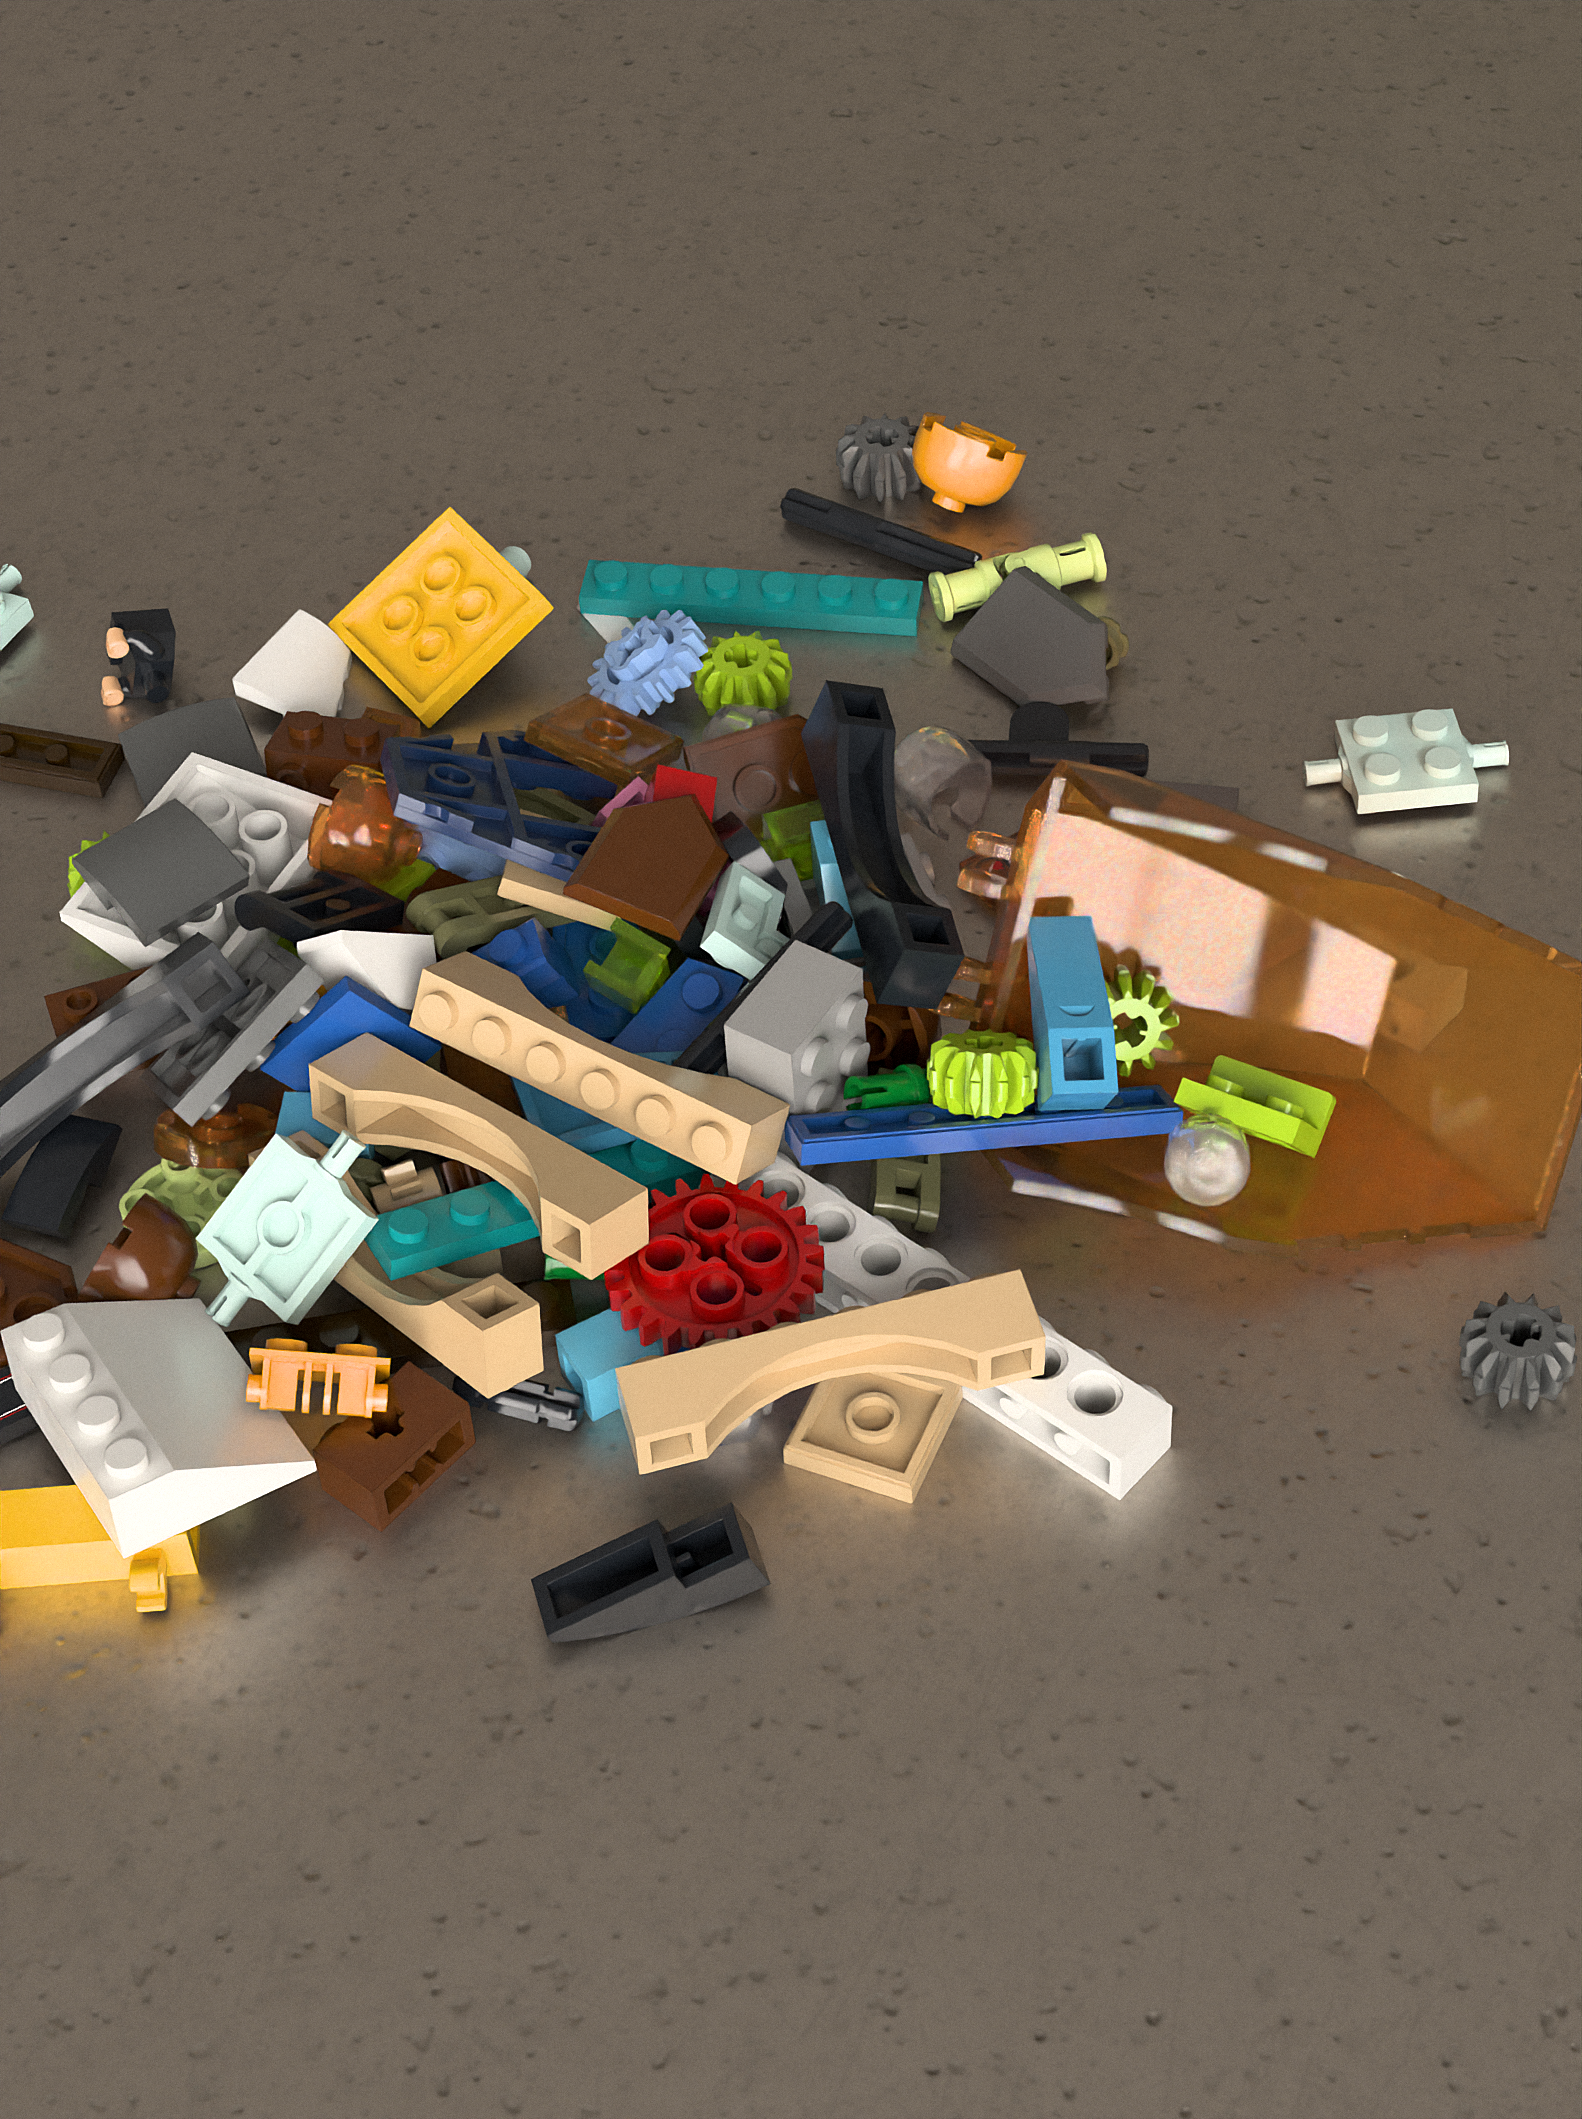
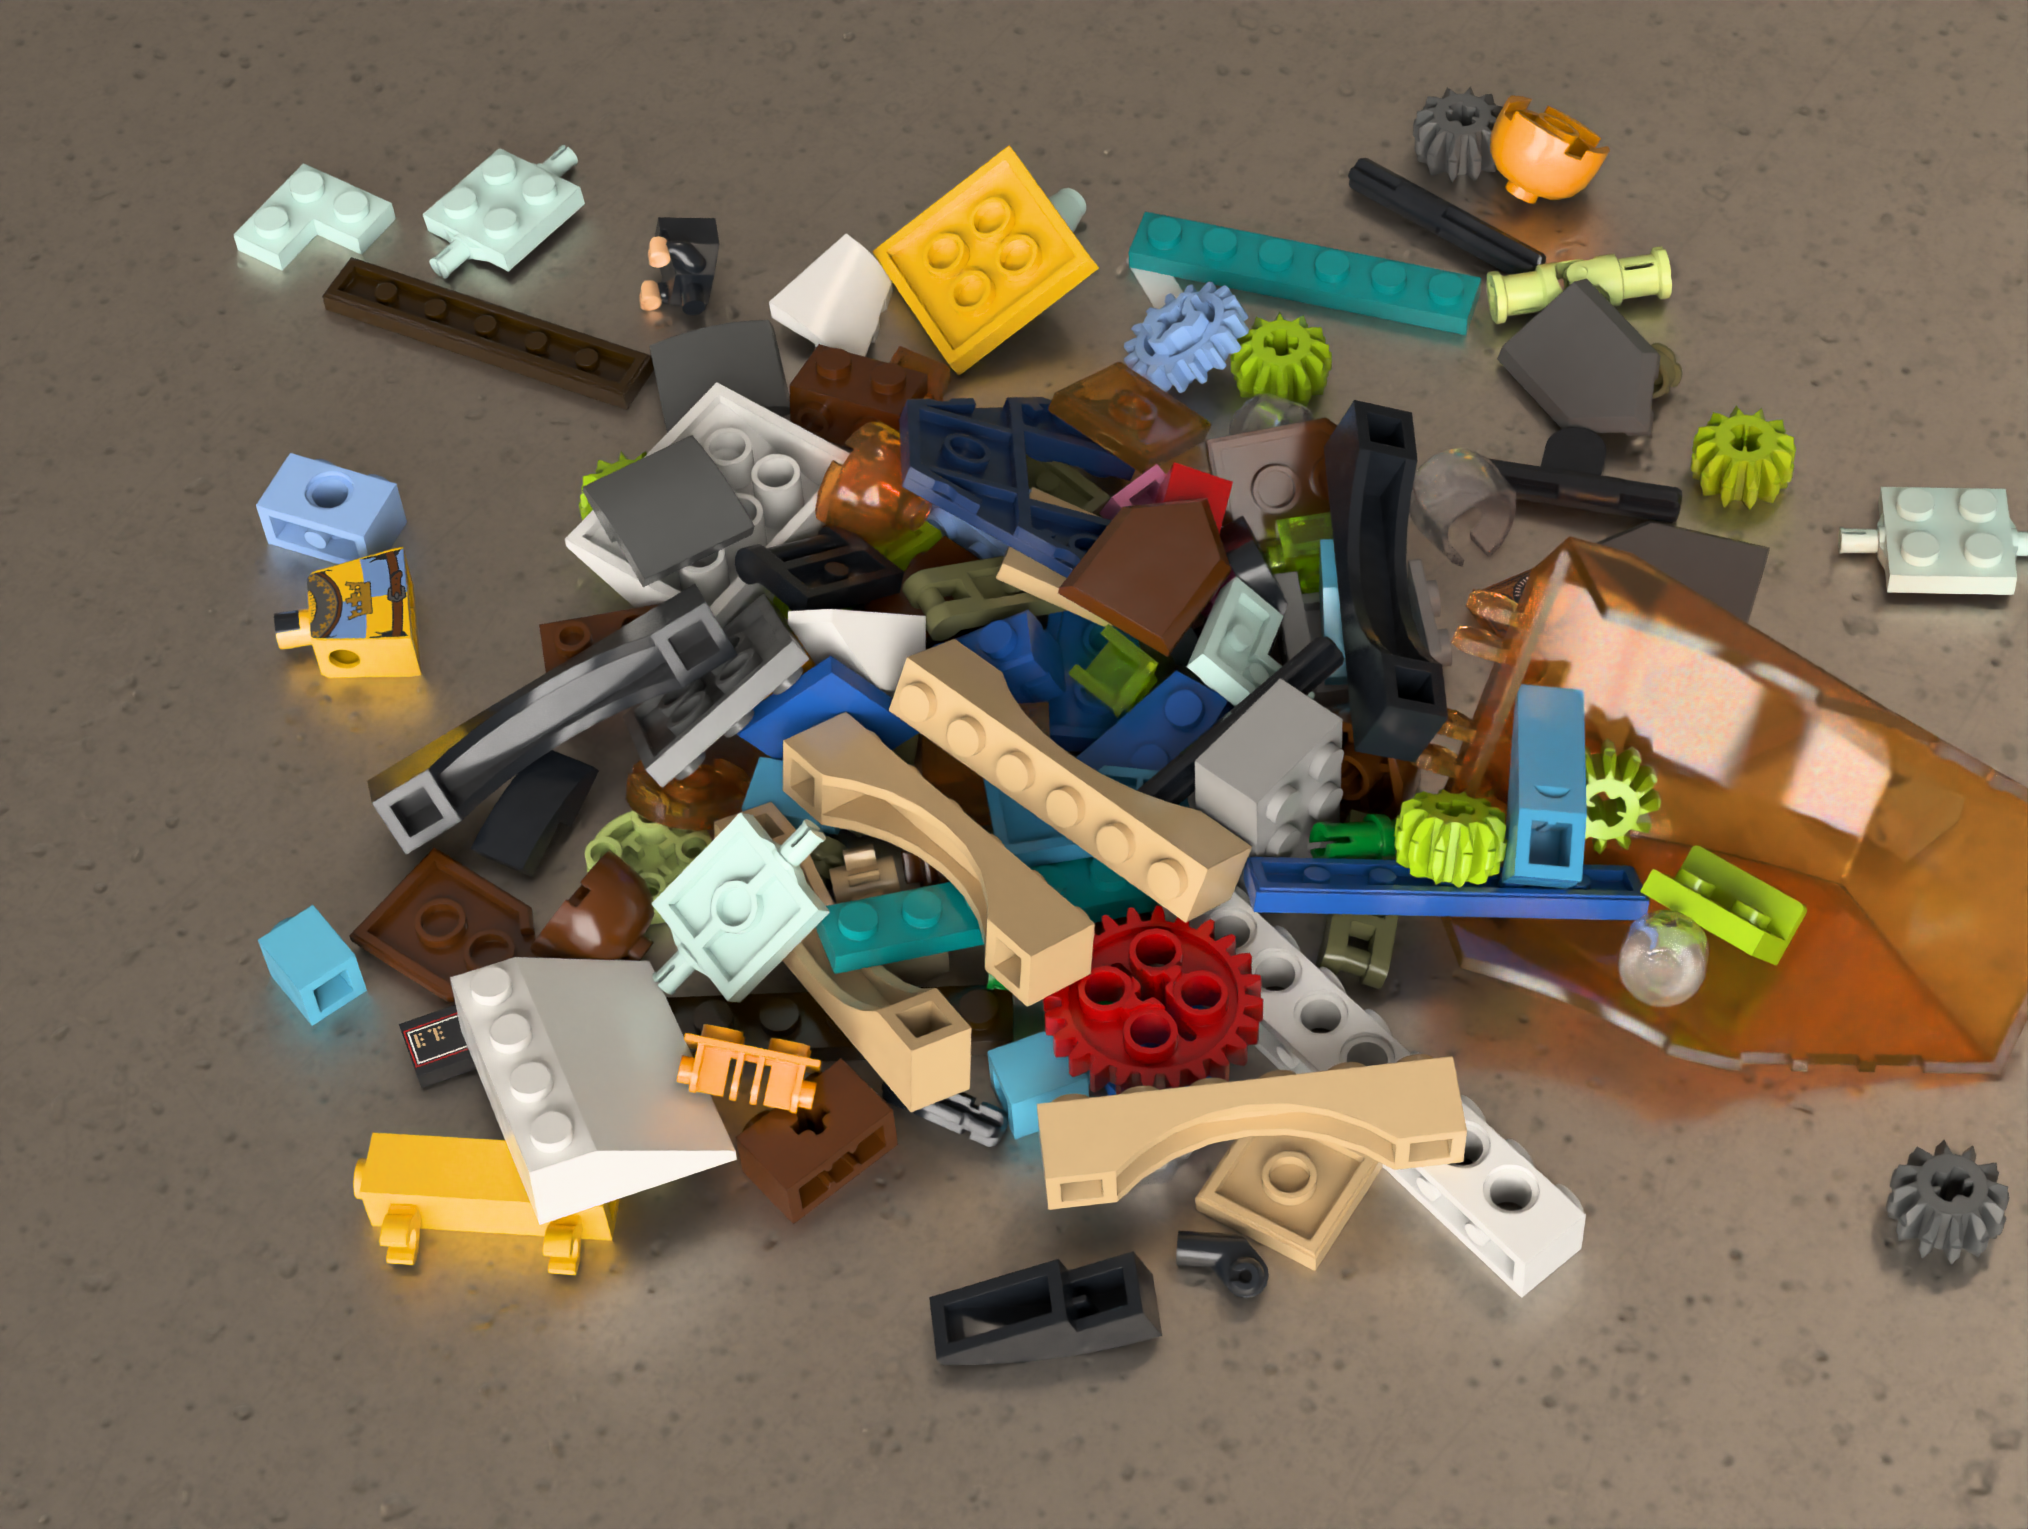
camera: 10 degrees right, 5 degrees up
none -> black arm [1176,1230,1269,1298]
none -> lime gear [1690,405,1796,510]

